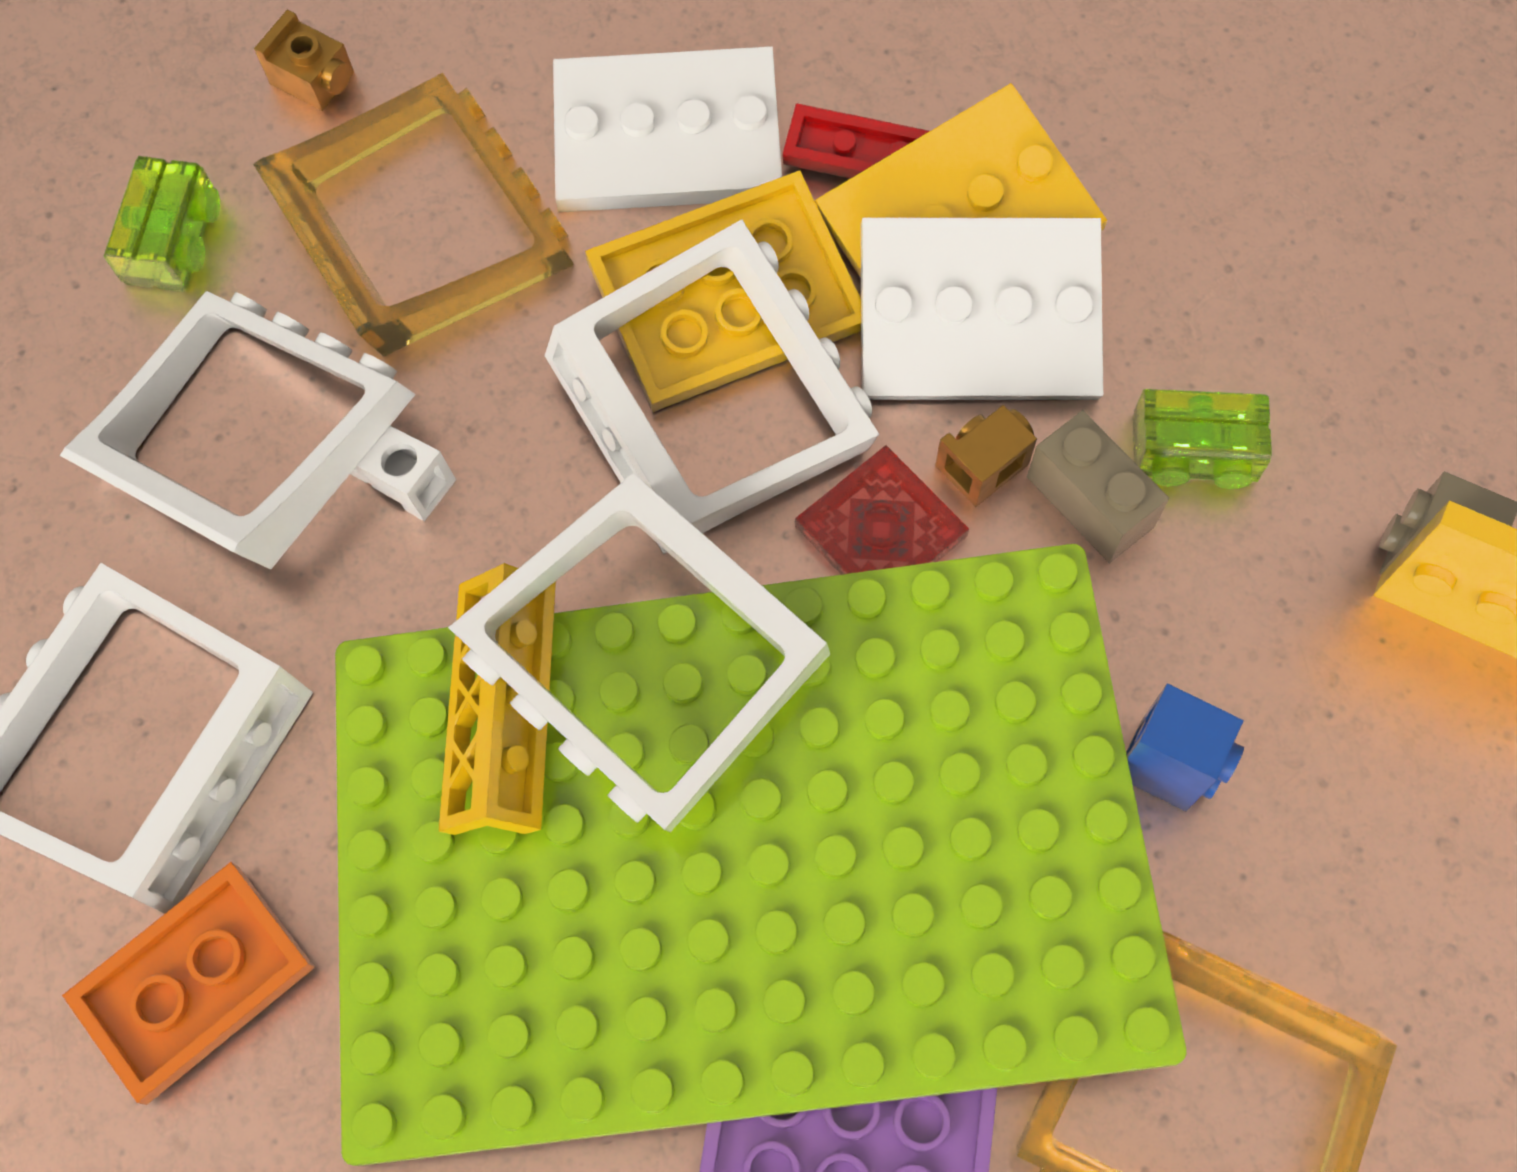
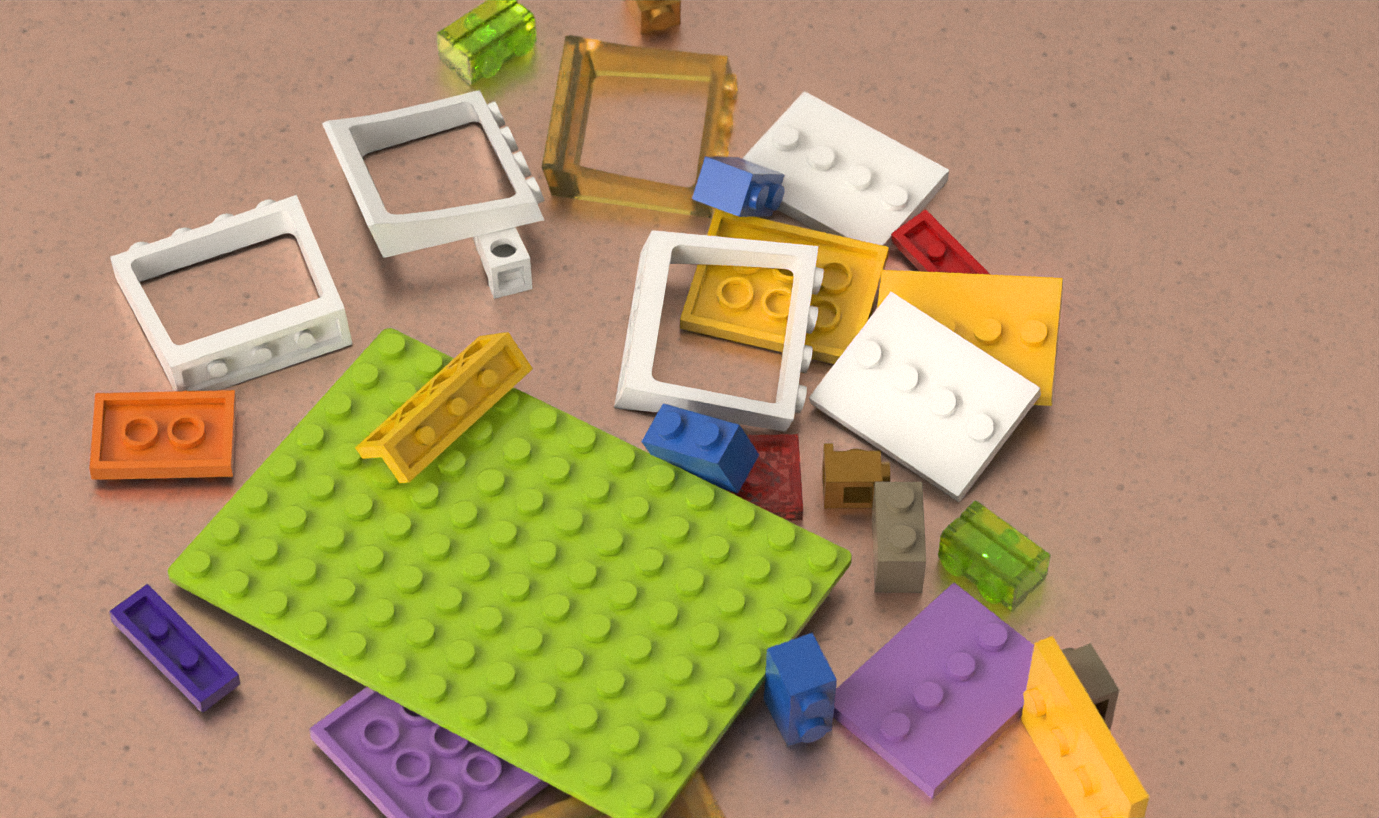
camera: 35 degrees right, 15 degrees down
white windscreen [448,473,830,833] -> none
none -> blue brick [641,403,759,493]
none -> brick [692,156,785,217]
none -> medium lavender plate [833,583,1034,799]

